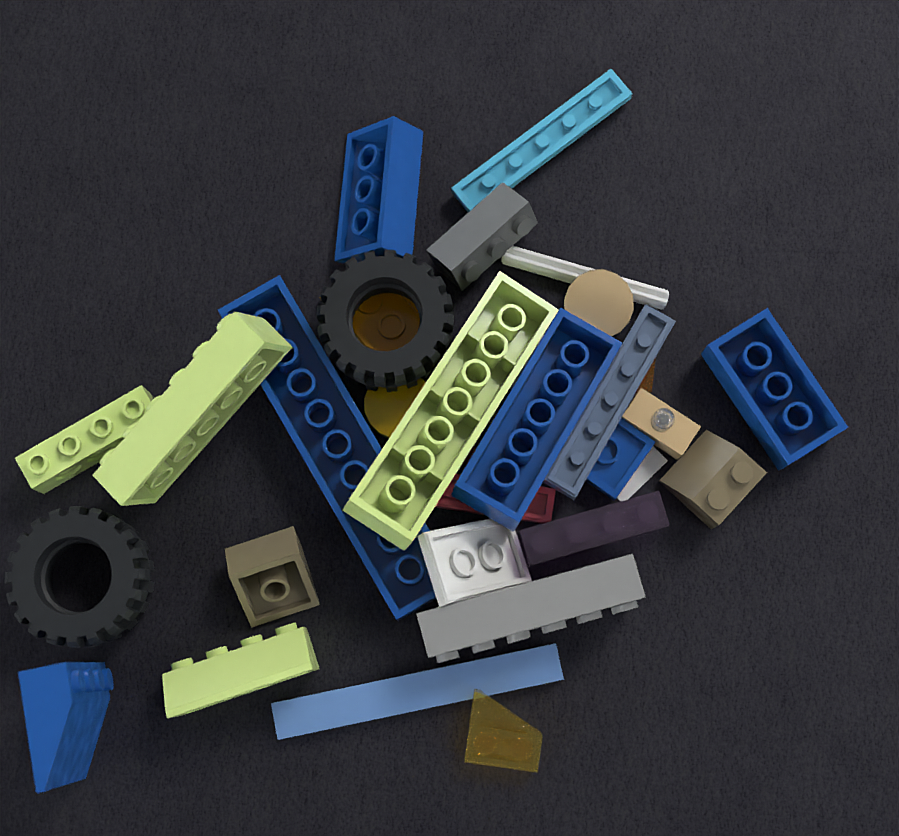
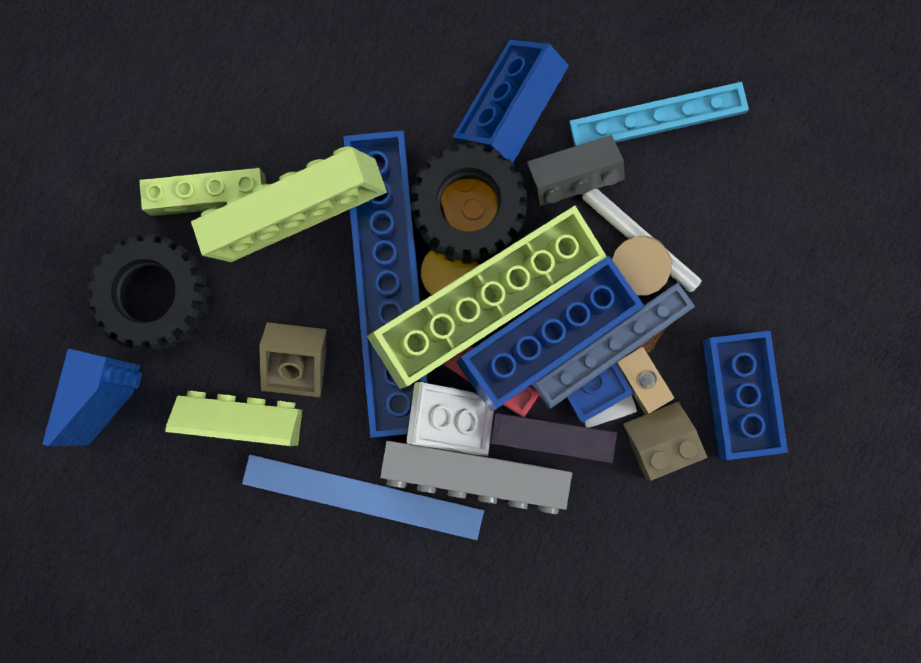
camera: 25 degrees right, 5 degrees up
clear yellow wing [465,689,543,773] -> none

